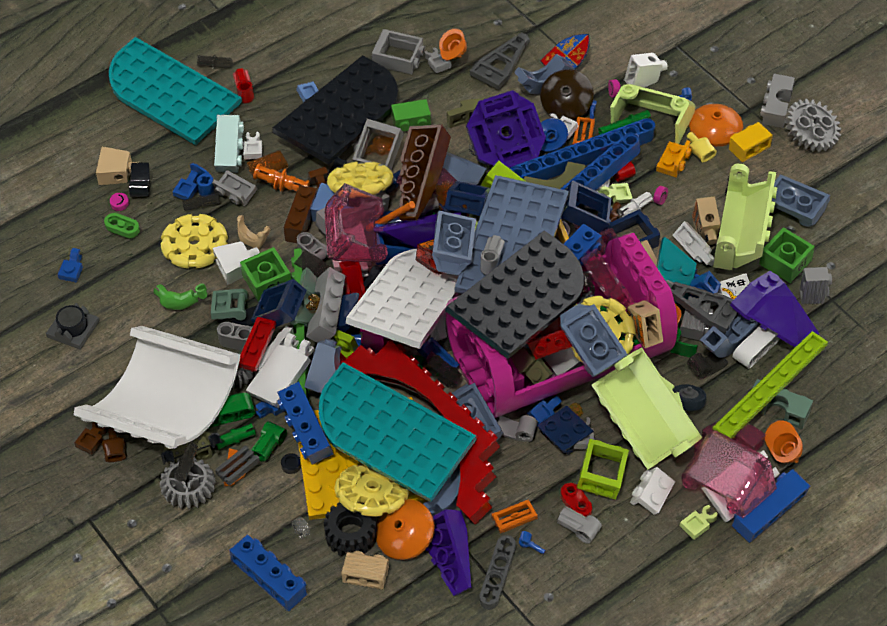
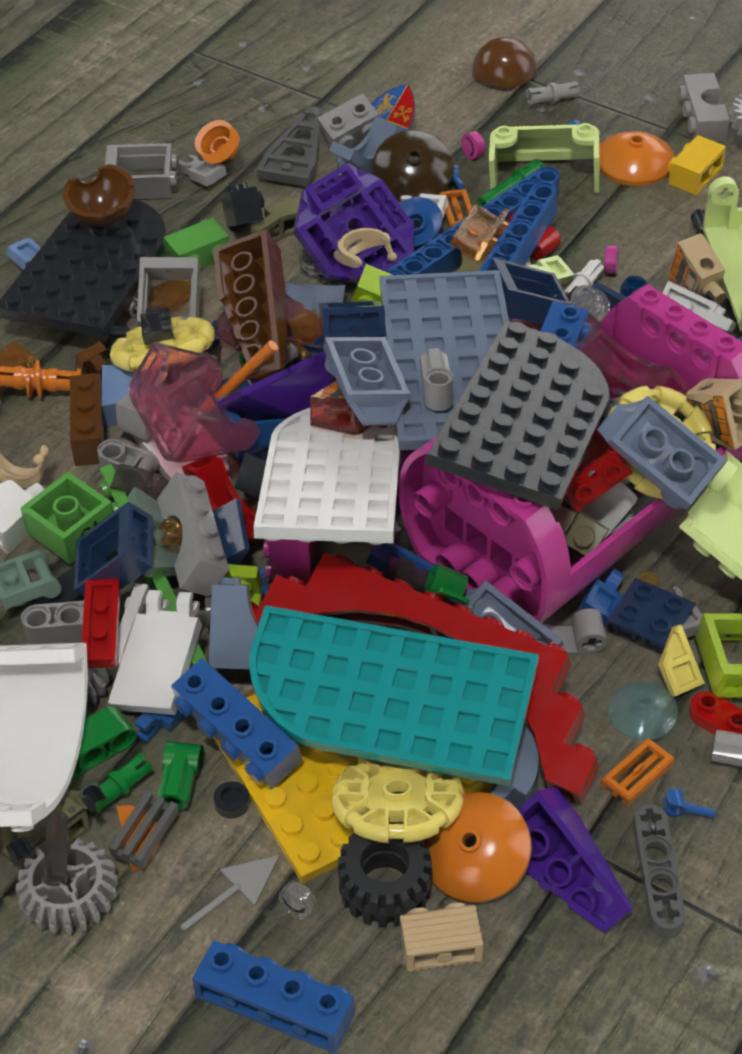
camera: 20 degrees left, 5 degrees down
white torso [624,53,668,87] -> none
light orange bracket [656,140,692,178] -> none
light yellow piece [687,132,717,162] -> none
none -> reddish brown cylinder [62,164,135,227]
none -> black hinge [140,306,174,345]
none -> light grey piece [181,855,280,931]
none -> black brick [220,182,265,227]
none -> light grey brick [317,93,379,149]
none -> tan helmet [333,228,397,268]
none -> green panel [425,563,471,606]
none -> clear orange bracket [450,203,510,261]
none -> reddish brown cylinder [472,37,537,90]
none -> light grey pin [526,81,580,105]
none -> clear piece [570,285,610,327]
none -> clear light blue dish [609,682,678,740]
none -> clear blue plate [620,276,647,297]
none -> light yellow tile [658,624,705,697]

